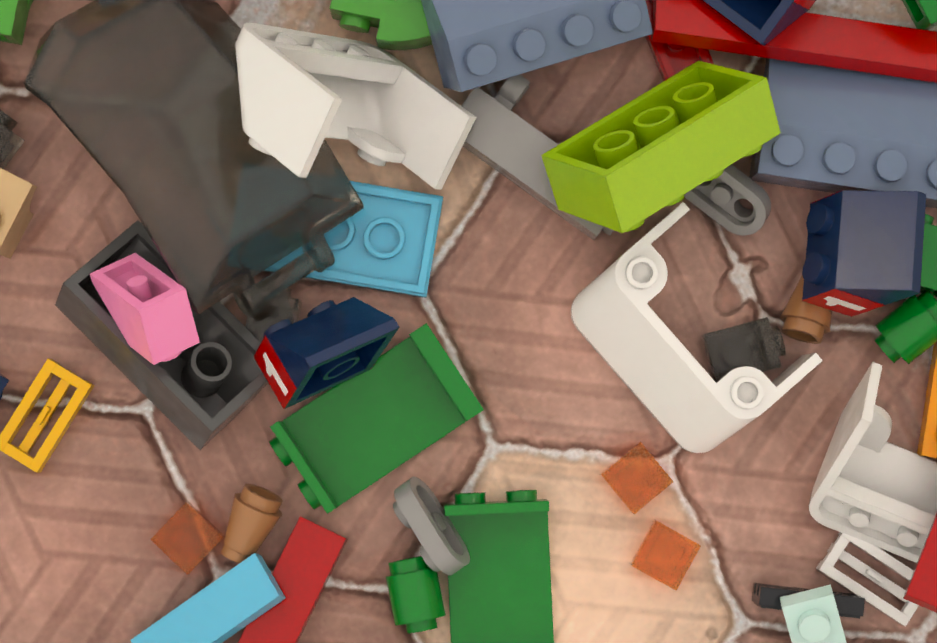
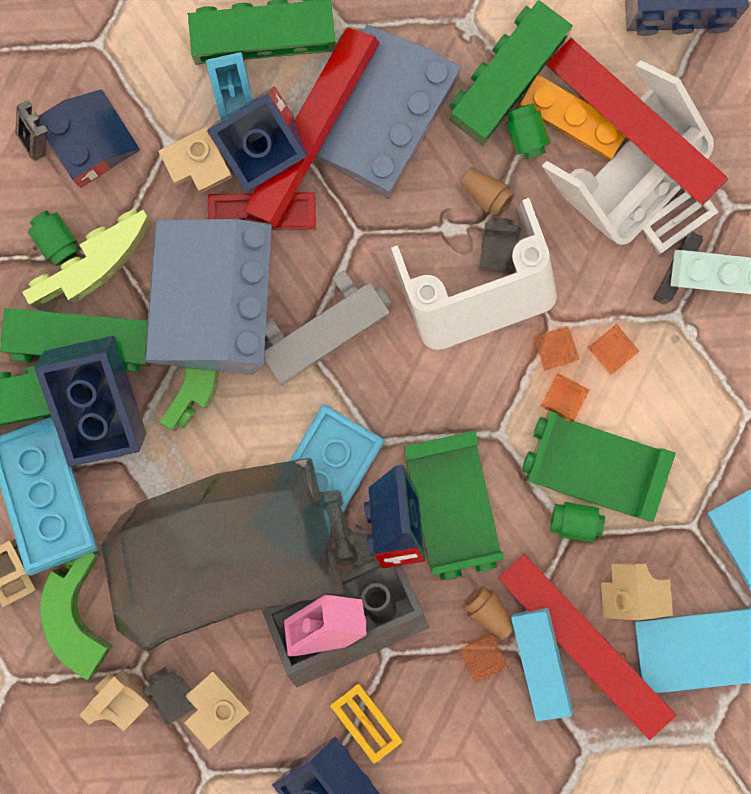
camera: 65 degrees left, 0 degrees up
white windscreen [235,22,477,190] -> none
light grey plate [393,477,470,575] -> none
lime brick [541,60,781,233] -> none
light grey plate [684,164,771,236] -> none
dark blue slope [802,190,926,317] -> none
none -> clear orange tile [540,373,589,423]

